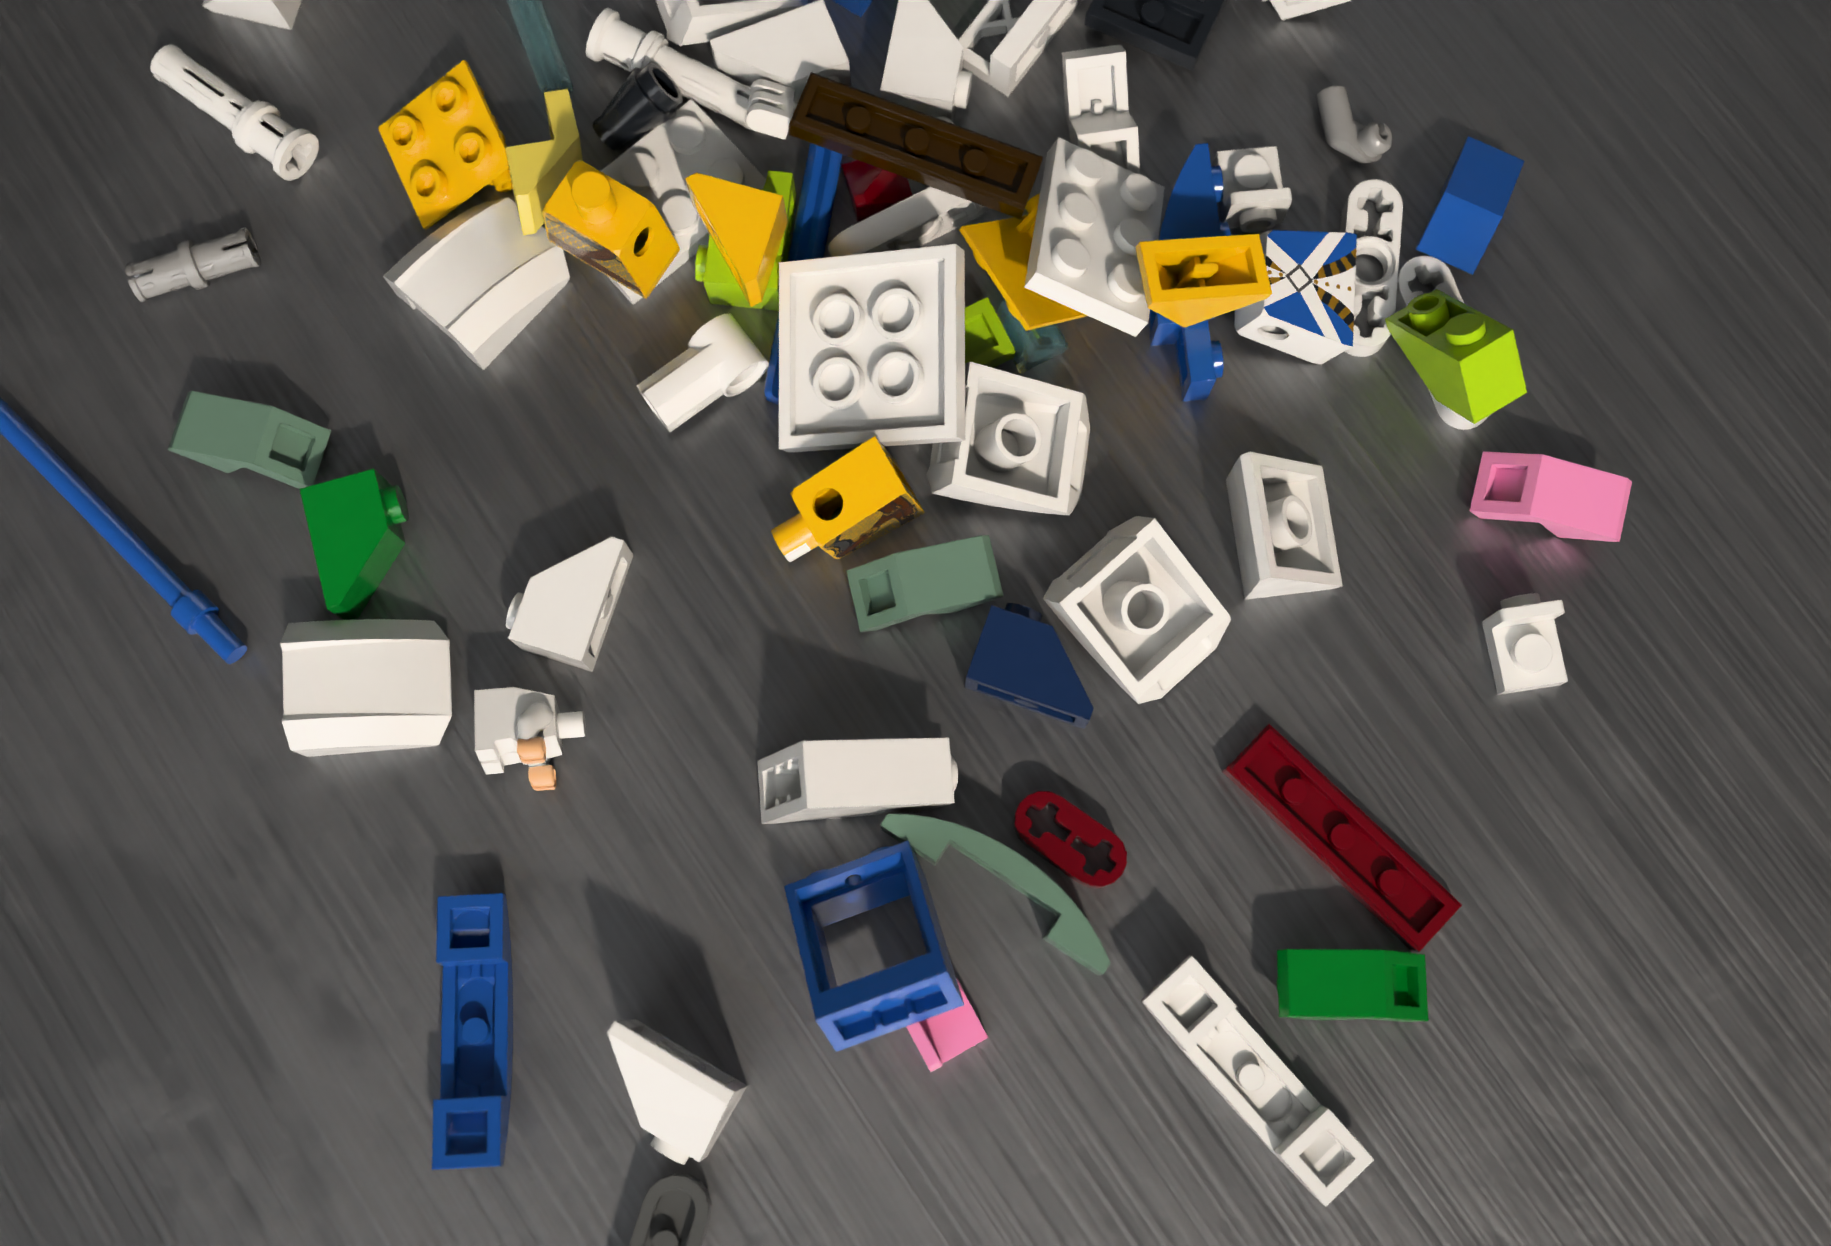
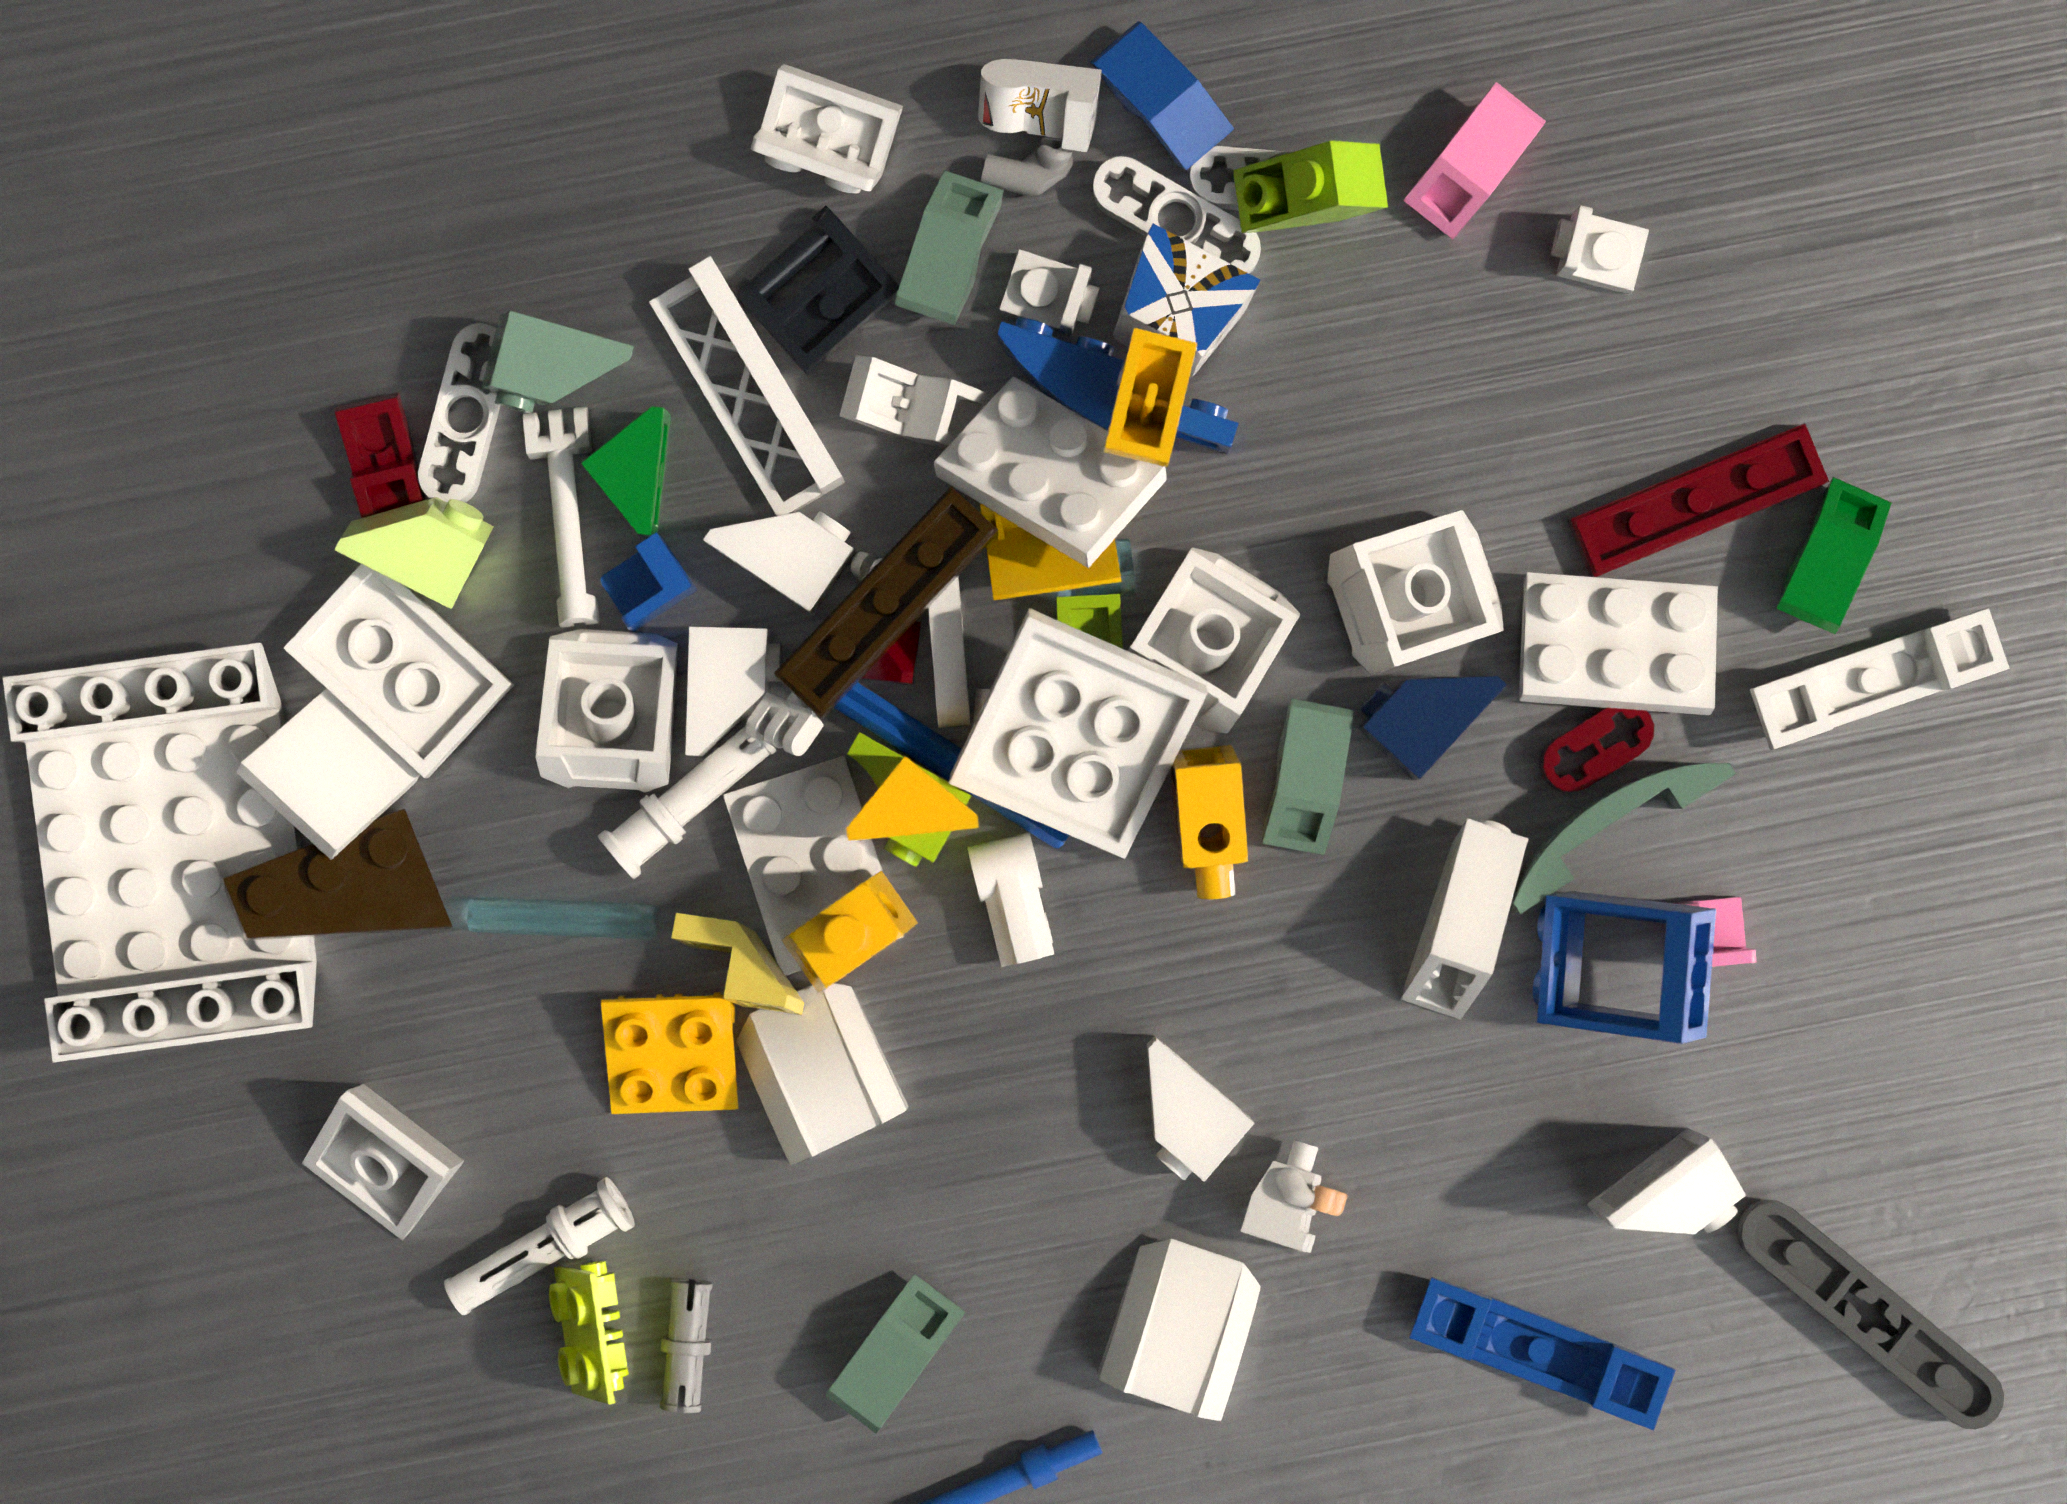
camera: 75 degrees left, 10 degrees up
green slope [300,469,409,620] -> none
black cone [592,63,683,151] -> none
white slope [1226,451,1343,600] -> none
none -> neon yellow hinge [549,1261,629,1404]
none -> sand green slope [895,170,1004,325]
none -> white leg [978,59,1101,152]
none -> white plate [1519,572,1718,715]

